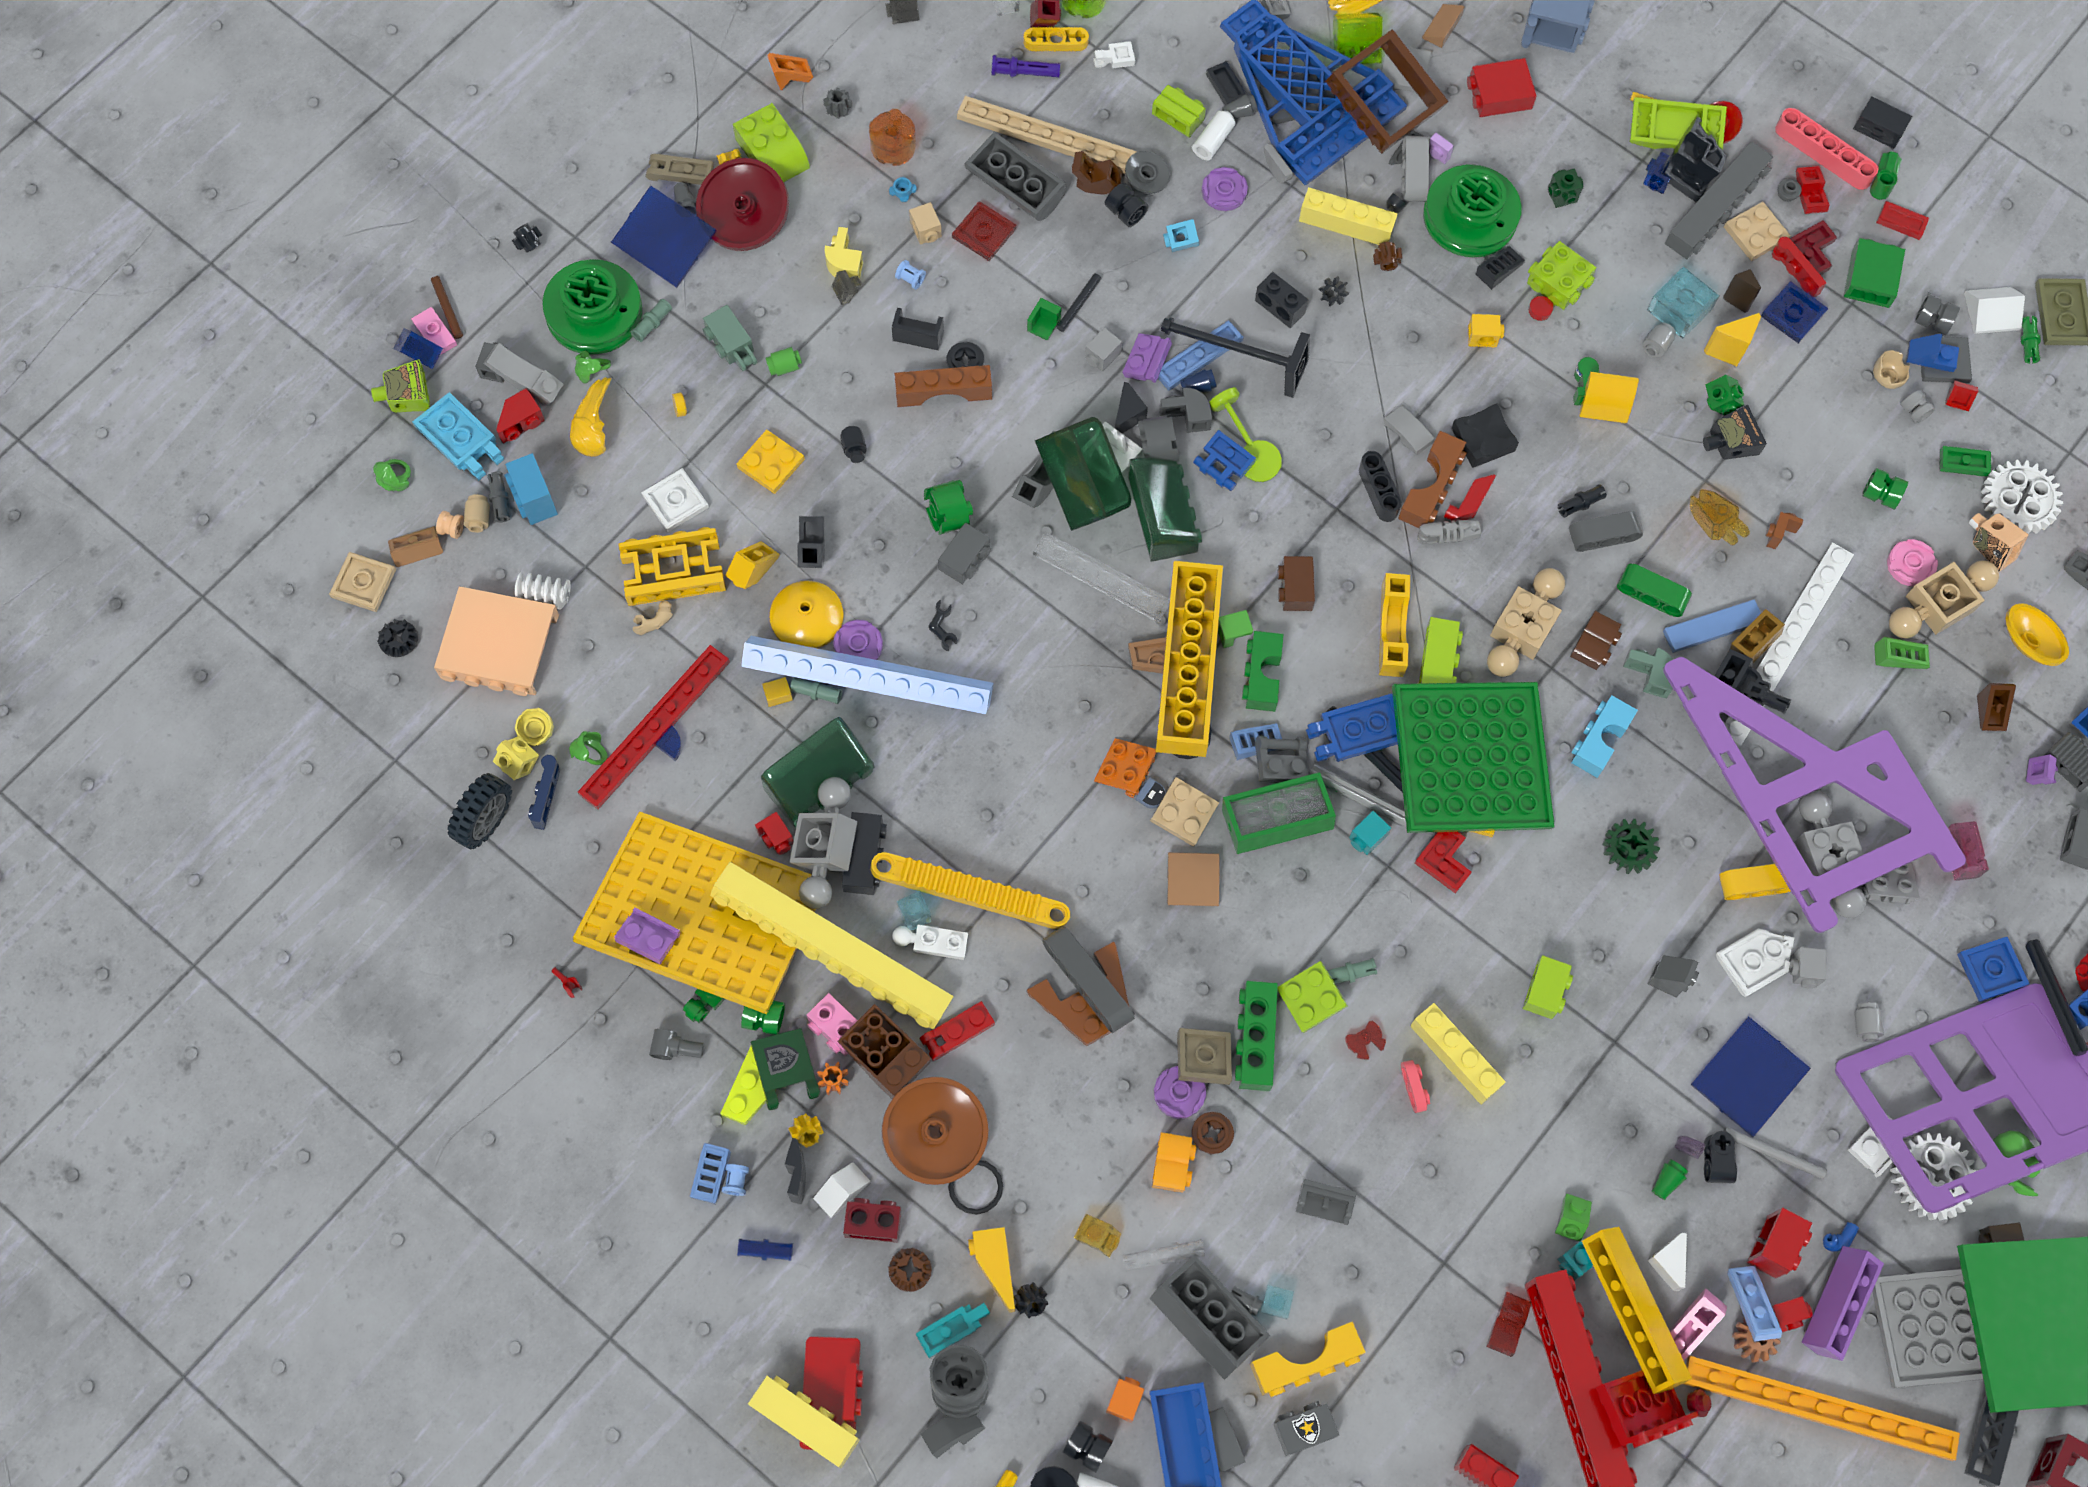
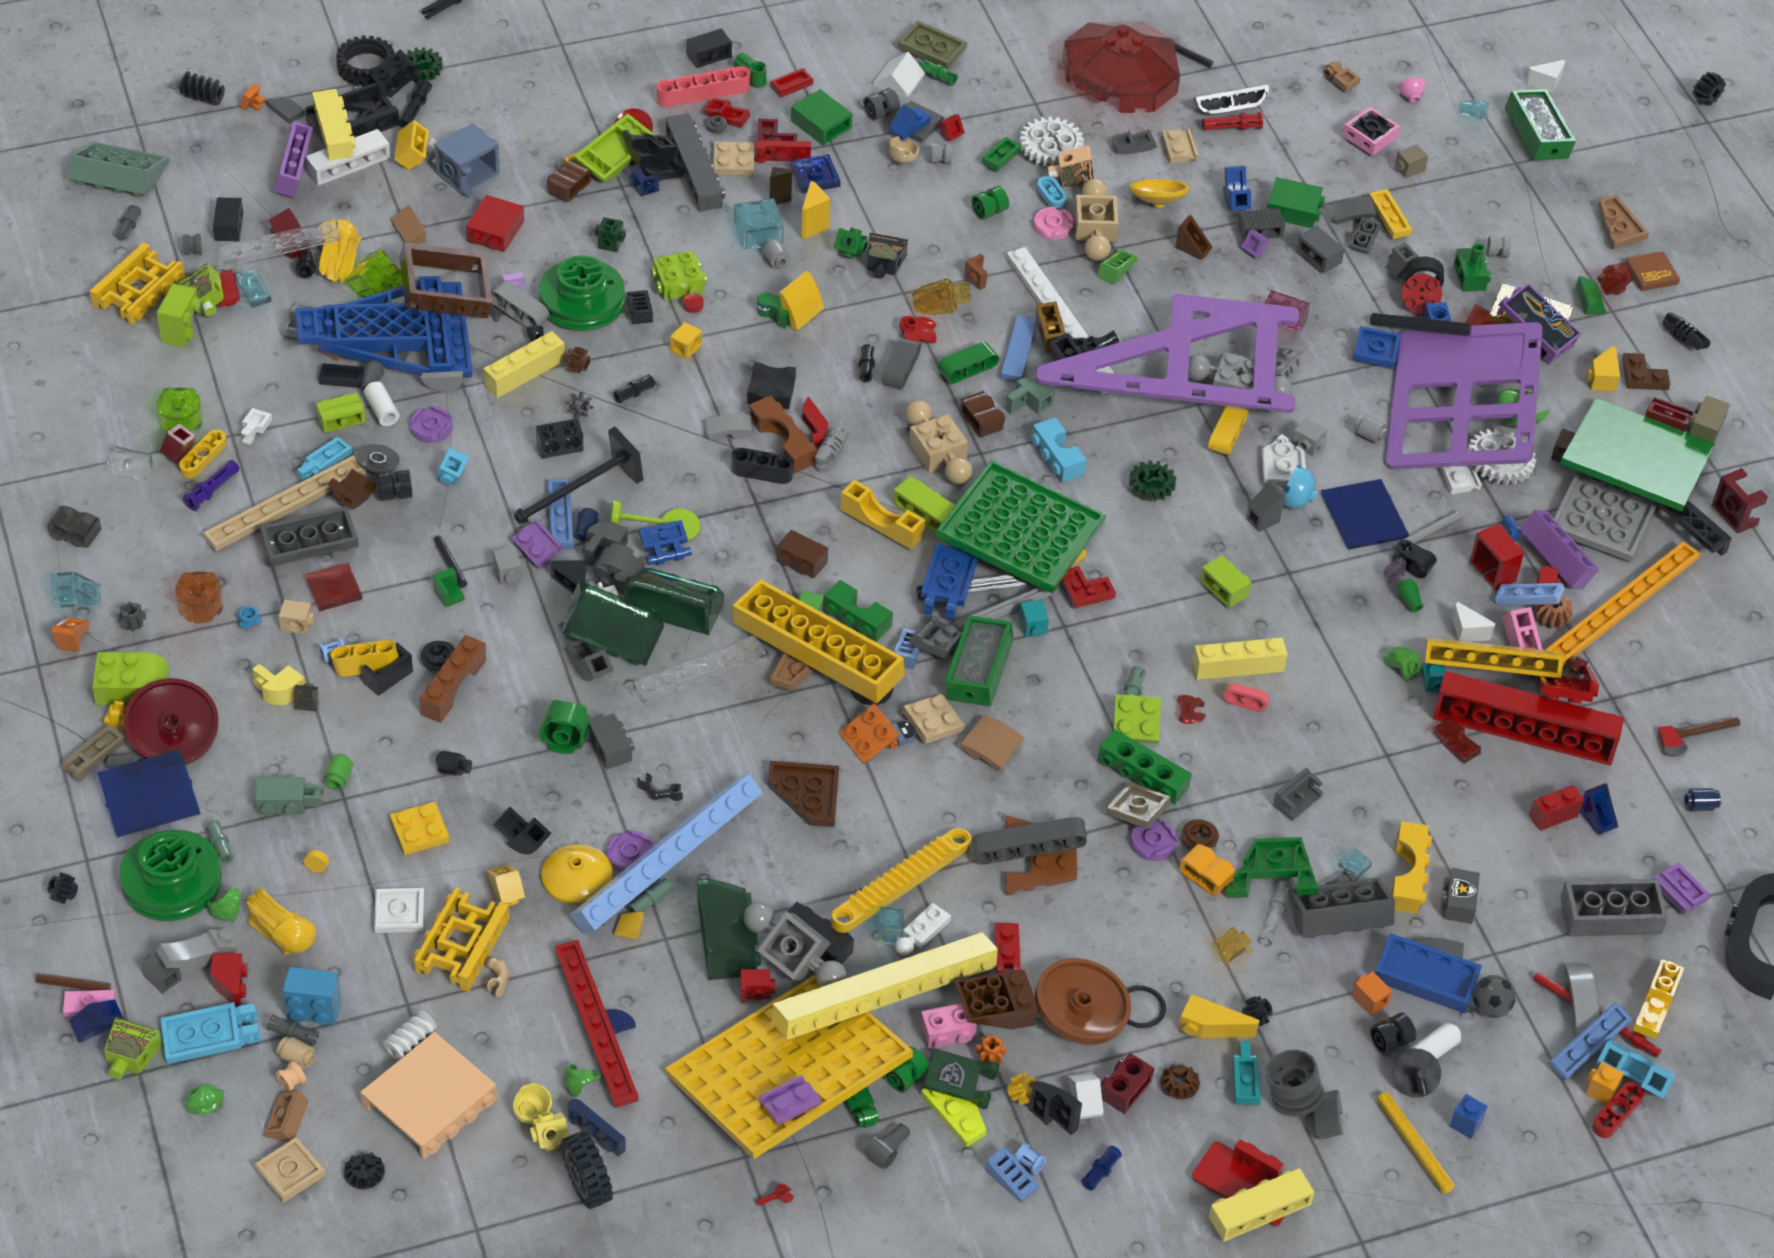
camera: 60 degrees left, 20 degrees down
none -> clear light blue slope [51,572,101,608]
none -> medium azure hinge [297,437,353,481]
none -> yellow beam [330,640,399,677]
none -> reddish brown brick [547,160,591,202]
none -> black pin [613,374,655,404]
none -> reddish brown plate [768,761,839,827]
none -> red plate [899,316,937,343]
none -> medium azure plate [1037,176,1067,209]
none -> green wing [1226,837,1319,898]
none -> medium azure cylinder [1283,465,1317,509]

